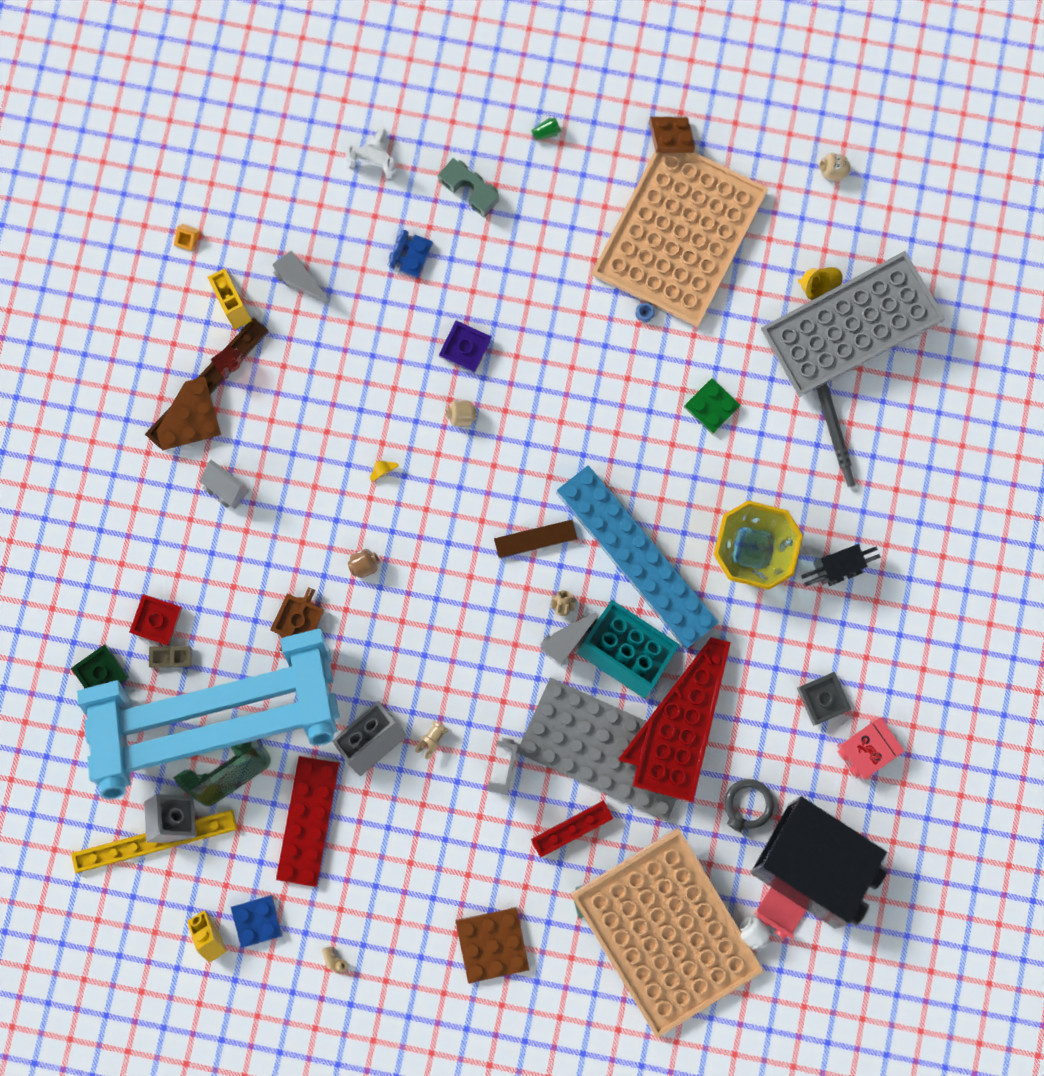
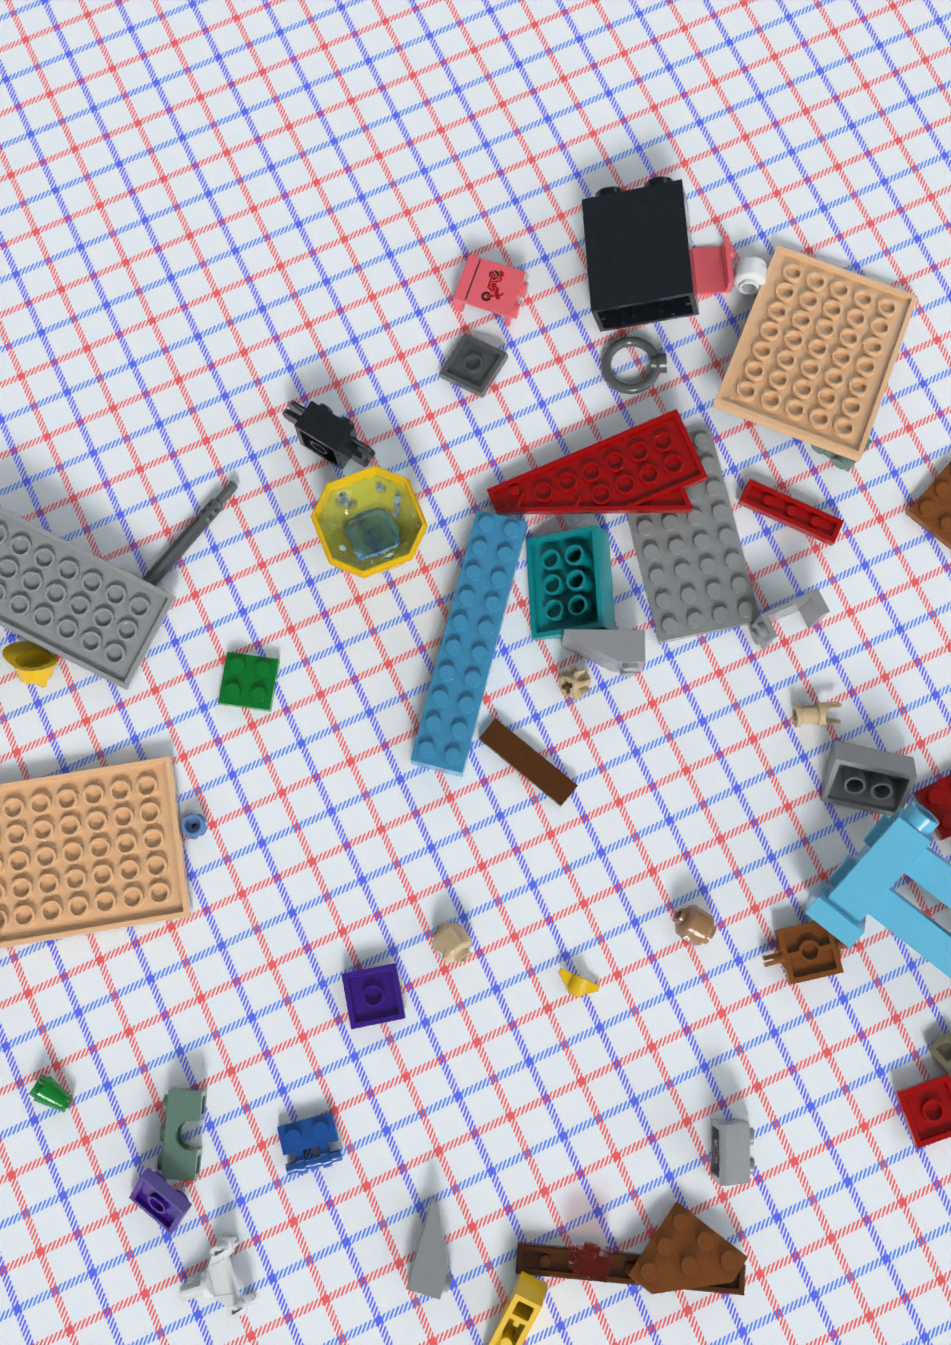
camera: 125 degrees left, 5 degrees down
none -> dark purple plate [129,1167,192,1235]

